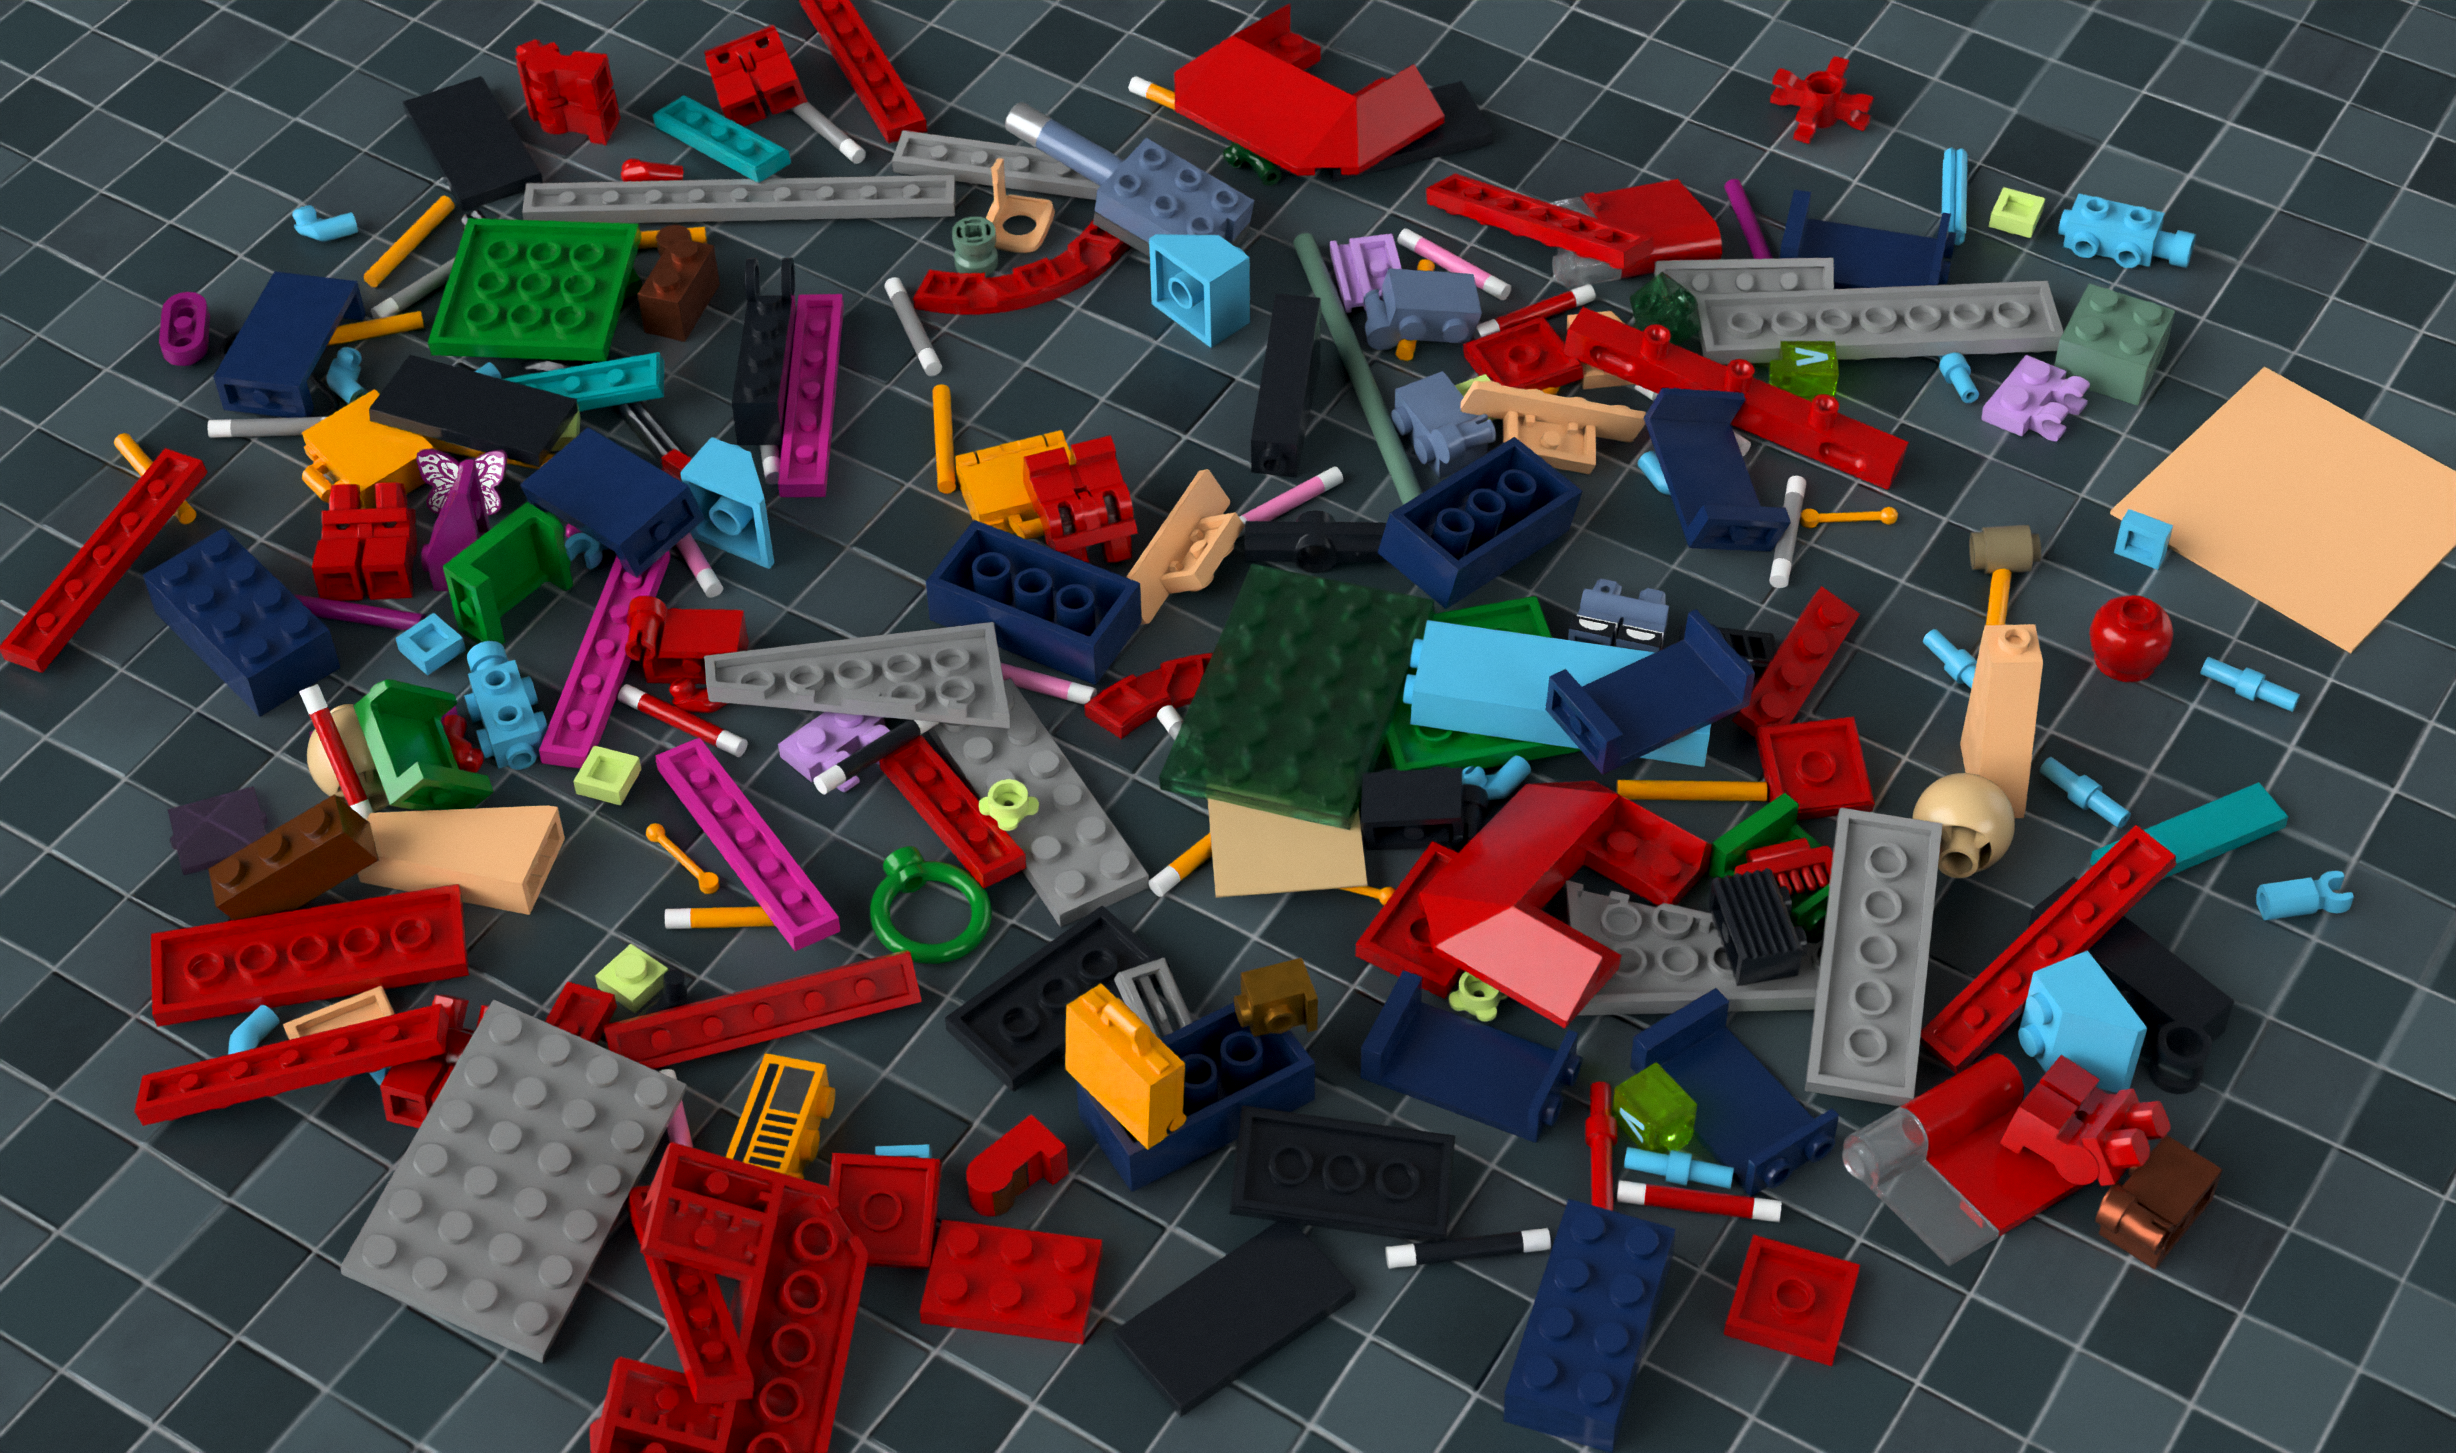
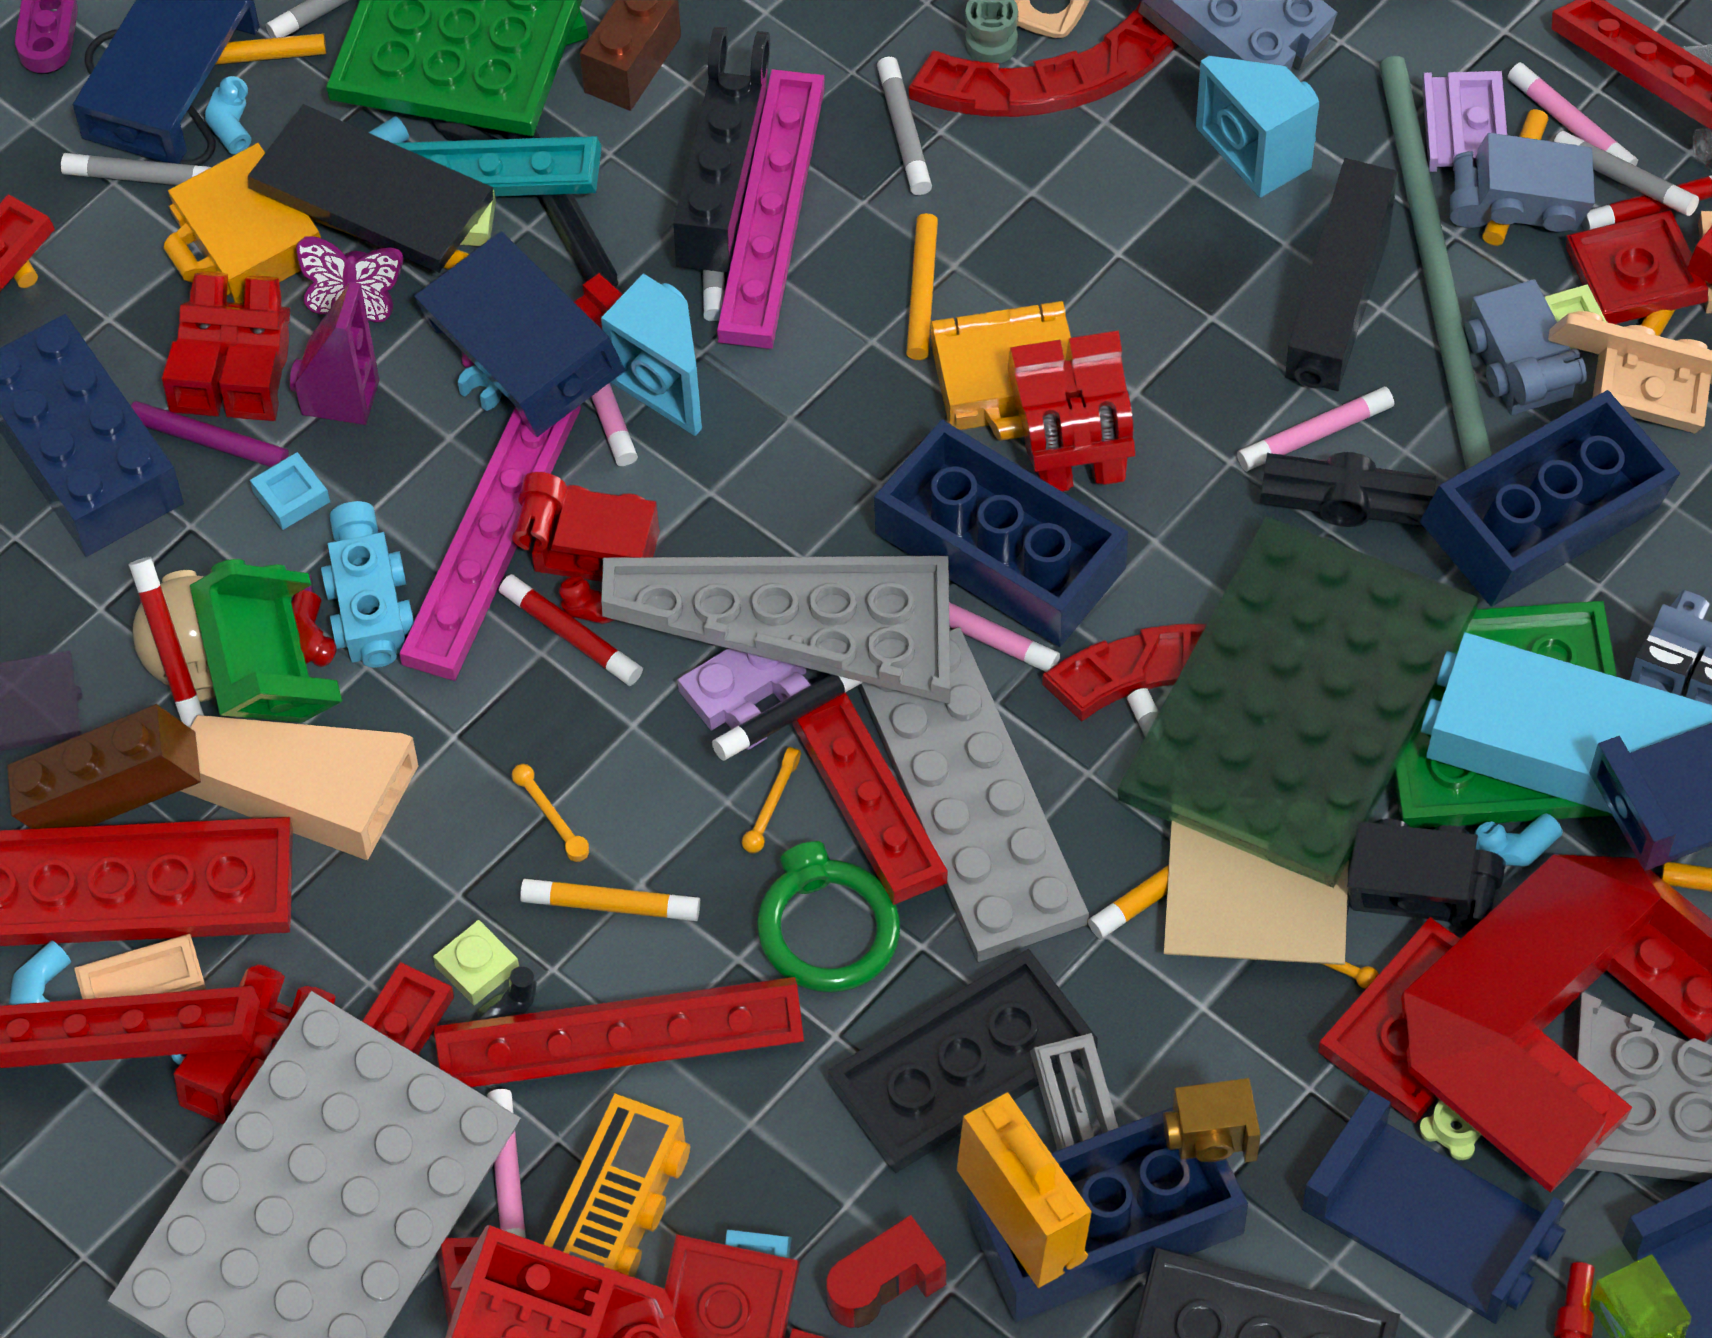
camera: 10 degrees right, 10 degrees up
green panel [443,501,573,644] -> none
yellowish green plate [573,745,642,805] -> none
dark pink plate [655,737,840,951] -> none
yellowish green plate [979,779,1039,831] -> none
light nougat bracket [1126,469,1245,625] -> none
none -> light orange hinge [741,747,801,853]
none -> light grey bar [1554,131,1699,216]

